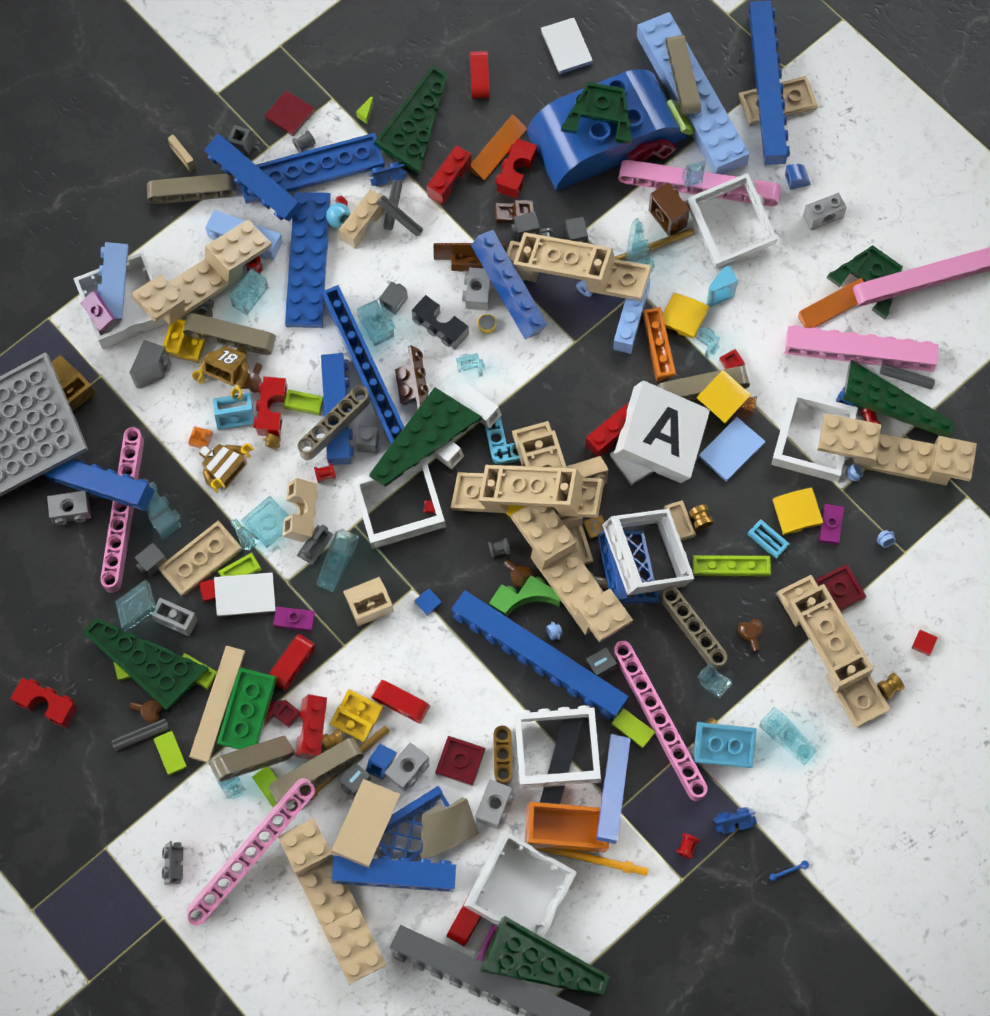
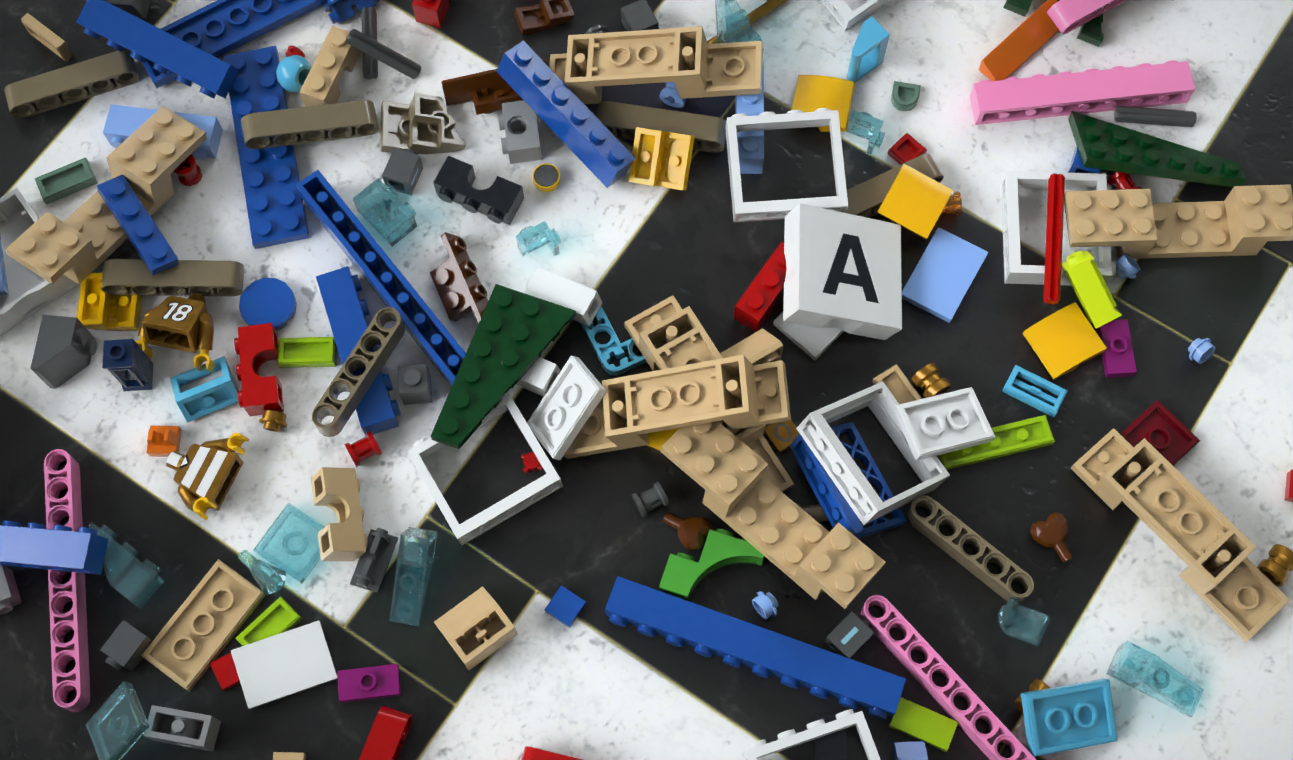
camera: 15 degrees left, 0 degrees up
clear light blue brick [229,269,269,315] -> none
reddish brown rock [242,363,263,393] -> none
dark grey brick [511,212,540,241] -> none
orange slope [642,307,676,382] -> none
none -> sand green tile [34,157,98,205]
none -> blue plate [97,175,179,276]
none -> dark blue window [102,339,153,392]
none -> blue tile [239,278,297,331]
none -> dark tan beam [241,100,379,149]
none -> dark tan slope [381,93,466,154]
none -> white tile [527,355,606,460]
none -> dark tan beam [596,101,726,153]
none -> yellow slope [628,127,695,191]
none -> white window [725,108,848,222]
none -> sand green tile [891,81,921,111]
none -> white tile [893,387,995,461]
none -> red axle [1043,173,1065,305]
none -> neon yellow window [1062,251,1122,329]

